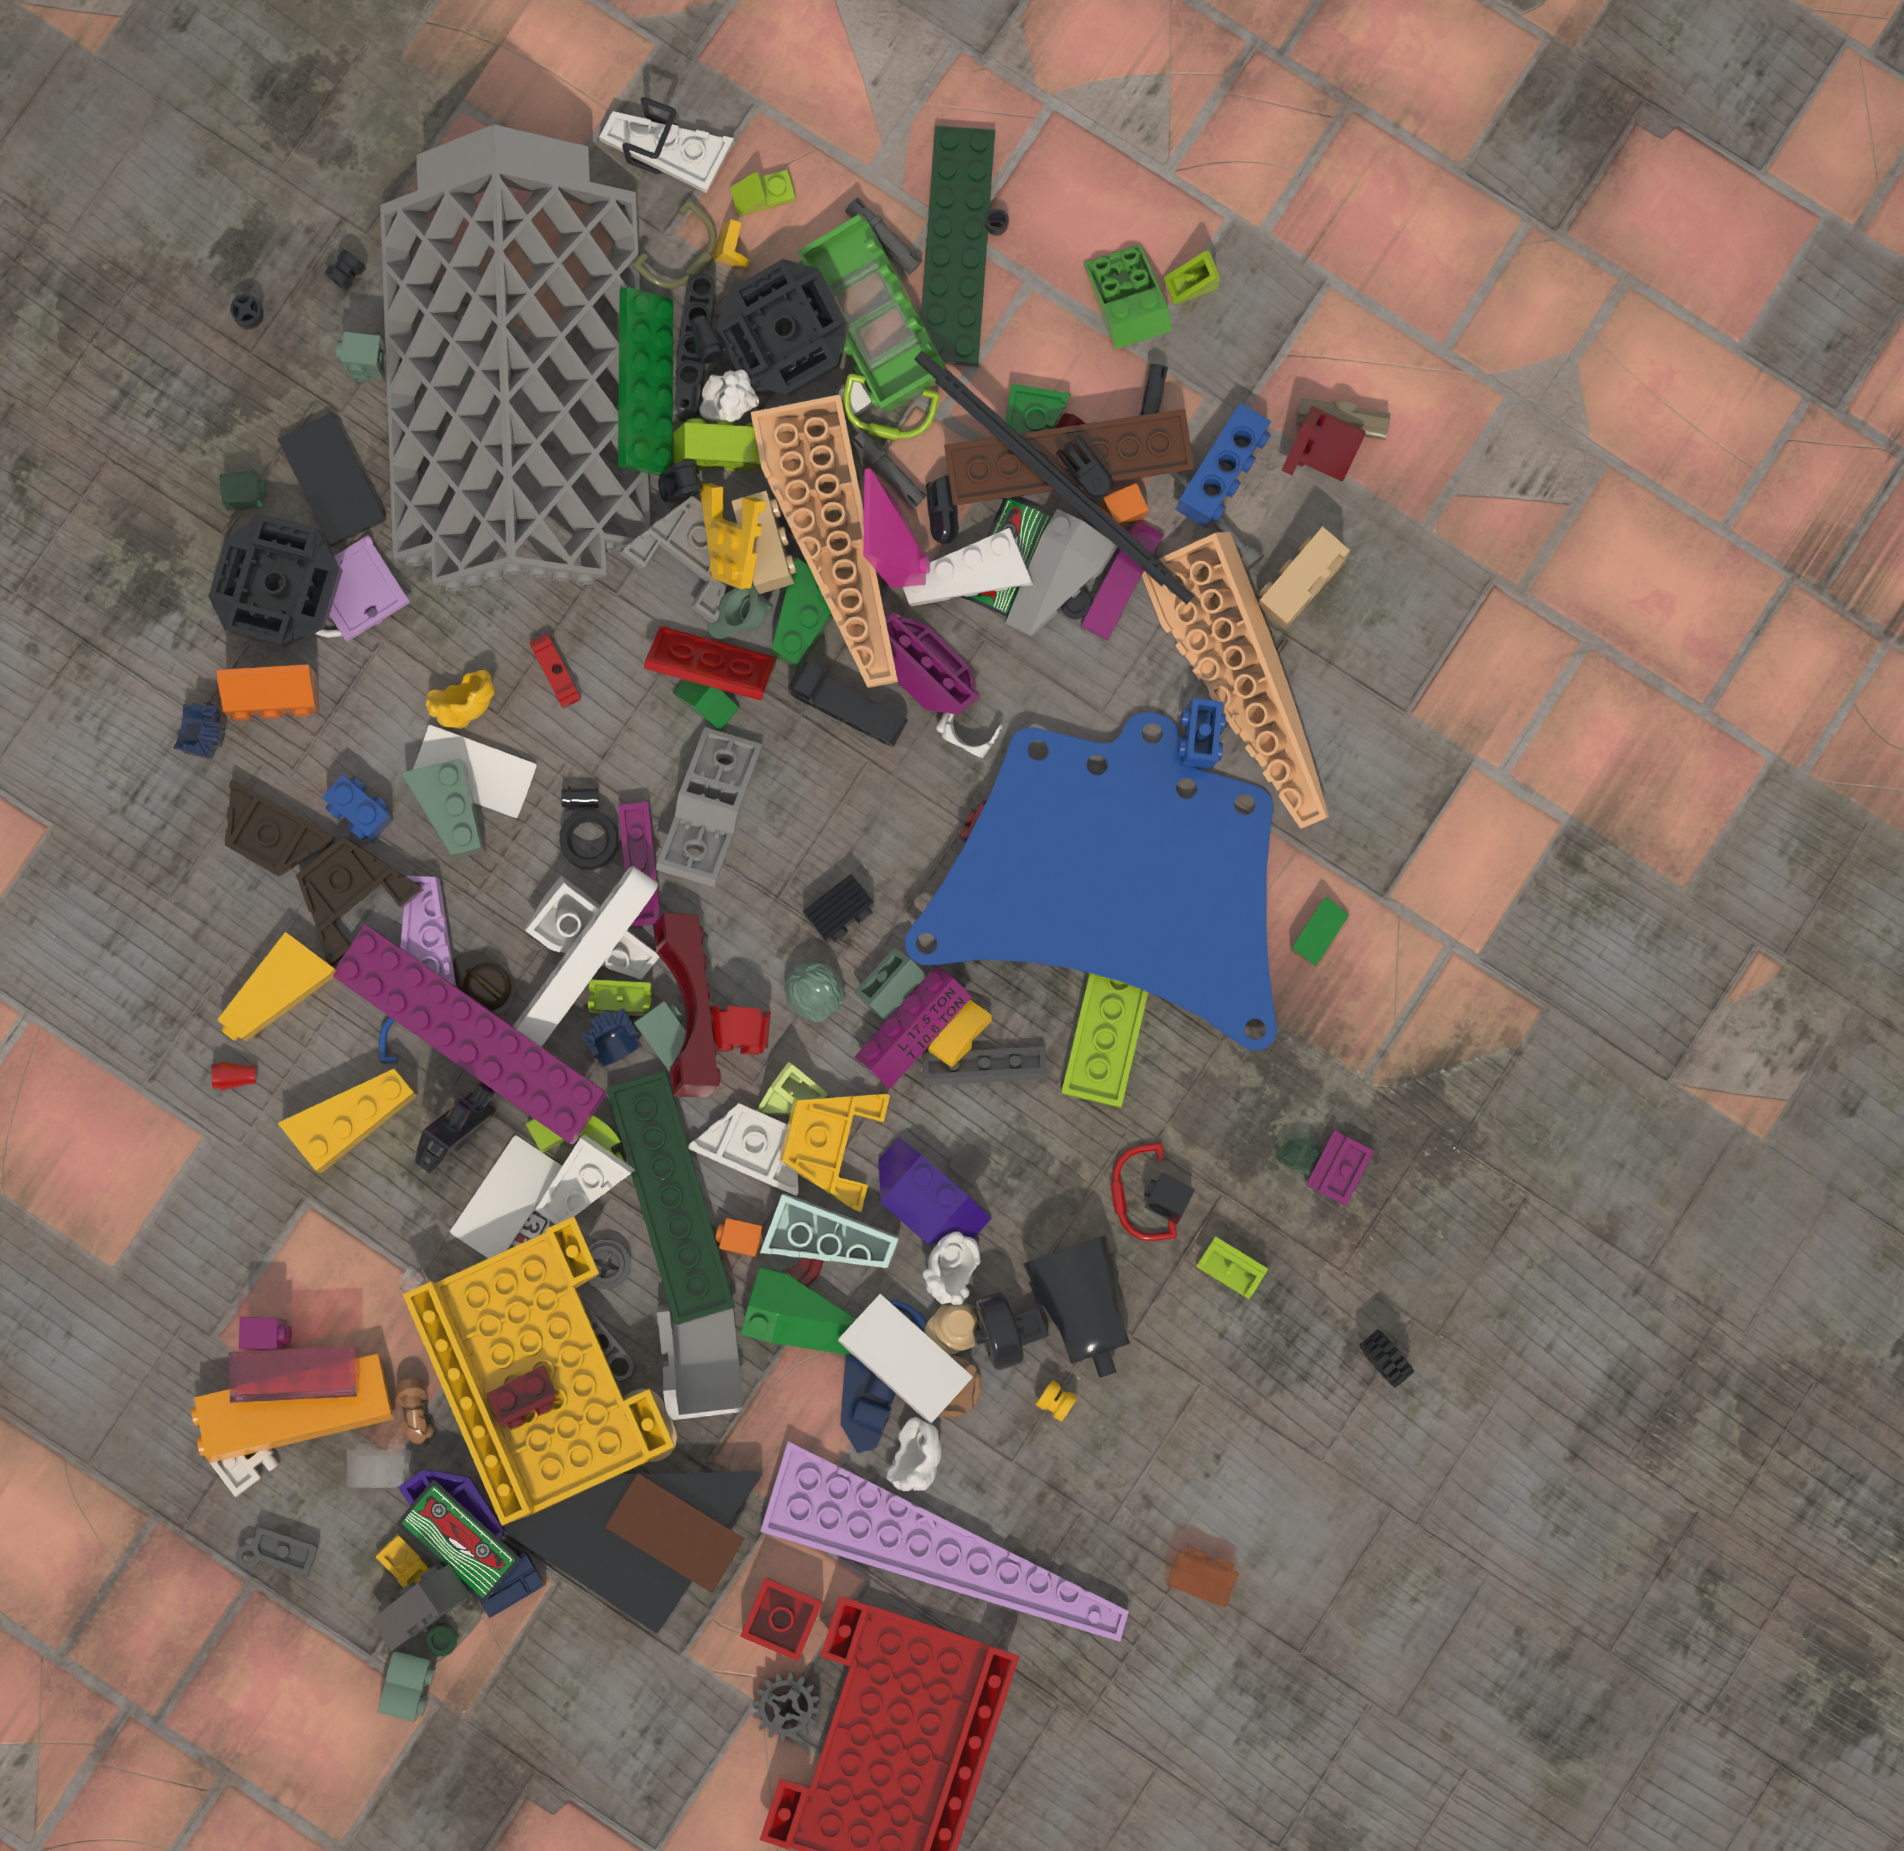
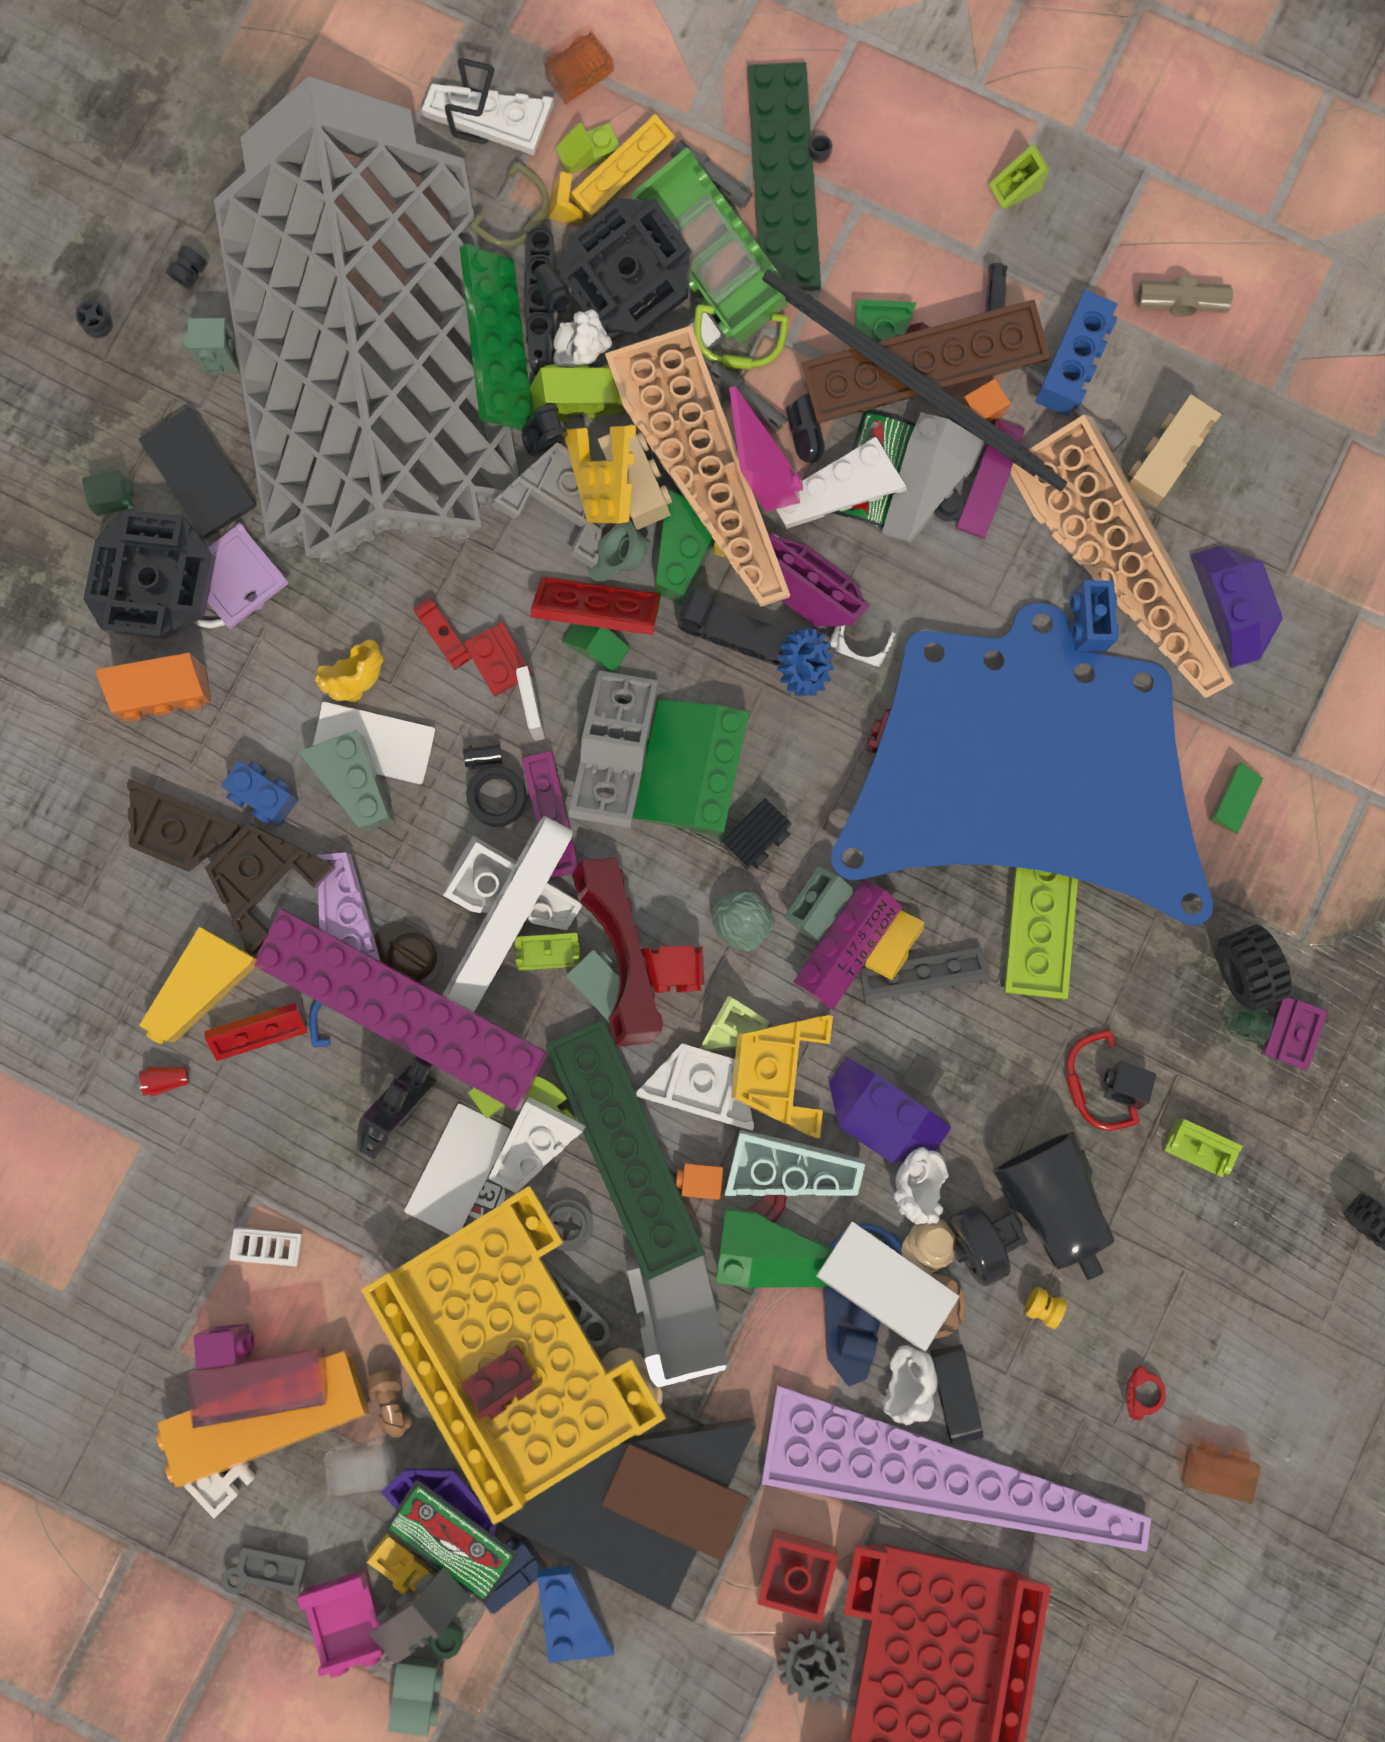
camera: 10 degrees left, 0 degrees up
dark blue hair [173,702,226,759] -> none
yellow wedge [278,1069,418,1173] -> none
dark blue hair [581,1008,642,1068] -> none
black arm [1055,434,1113,498] -> none
bright green slope [1084,244,1172,350] -> none
dark red bracket [1281,406,1366,481] -> none
none -> red plate [205,1002,308,1061]
none -> white slope [230,1226,303,1266]
none -> dark pink panel [297,1569,384,1678]
none -> red plate [463,621,533,698]
none -> white tile [516,666,545,741]
none -> blue wing [537,1566,614,1663]
none -> clear orange brick [544,32,614,104]
none -> yellow plate [569,114,675,219]
none -> green slope [633,700,749,838]
none -> blue gear [777,629,834,696]
none -> black beam [930,1344,983,1445]
none -> red piece [1125,1365,1166,1421]
none -> dark purple wedge [1190,546,1283,669]
none -> black tyre [1217,924,1292,1012]

